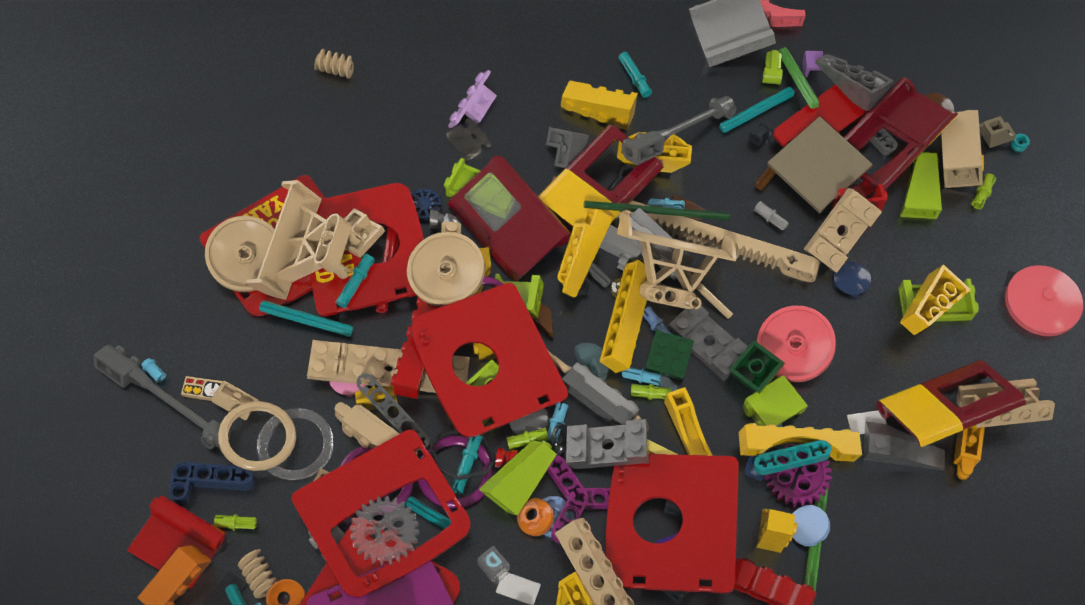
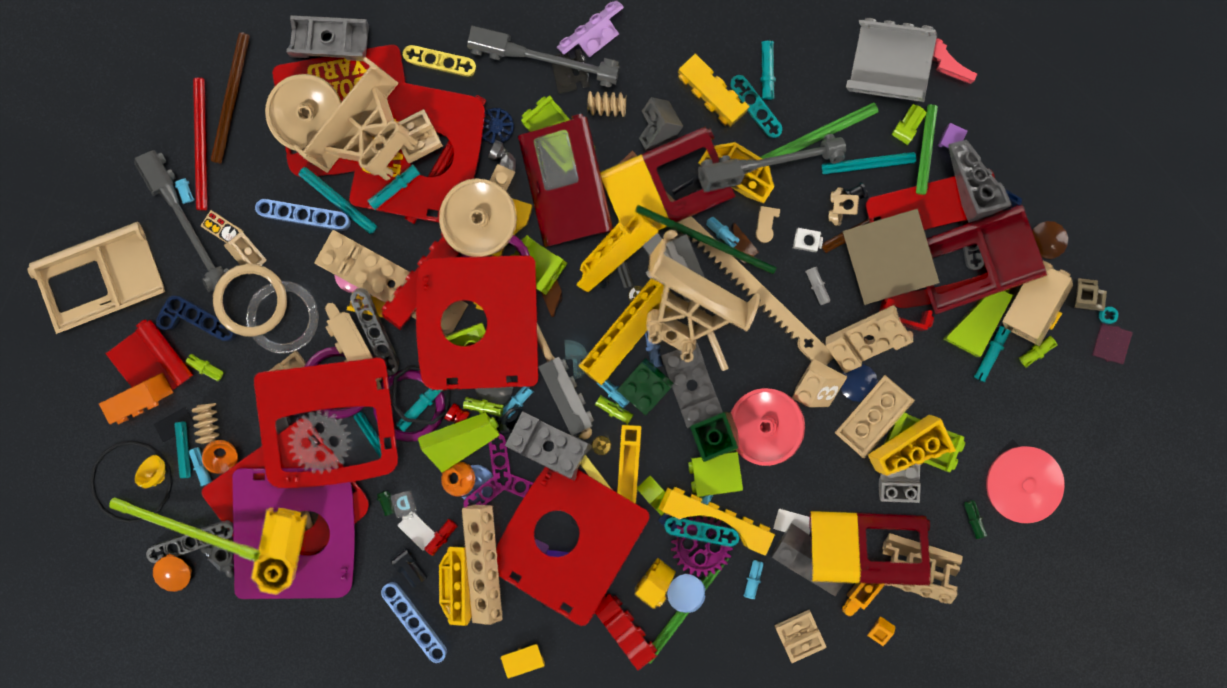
camera: 25 degrees right, 25 degrees up
none -> tan piece [28,222,165,334]
none -> red axle [193,77,207,211]
none -> reddish brown axle [211,33,249,163]
none -> light blue beam [255,199,351,231]
none -> flat silver piece [287,16,369,61]
none -> dark green pin [377,490,396,516]
none -> light yellow beam [403,45,476,76]
none -> red pin [424,519,458,556]
none -> dark grey bar [467,26,620,87]
none -> tan piece [587,91,626,117]
none -> clear yellow tile [592,436,611,455]
none -> lime slope [637,476,665,516]
none -> teal beam [730,75,782,139]
none -> medium azure axle [743,560,764,599]
none -> tan leg [756,206,780,243]
none -> bright green axle [760,102,878,159]
none -> tan slope [774,610,827,663]
none -> tan slope [792,359,847,407]
none -> white brick [793,228,823,252]
none -> tan bracket [829,187,859,226]
none -> tan tile [835,375,915,459]
none -> light orange slope [867,617,896,646]
none -> light grey brick [879,464,921,503]
none -> dark green axle [964,500,987,539]
none -> teal pin [974,326,1011,383]
none -> clear pink piece [1092,323,1133,364]

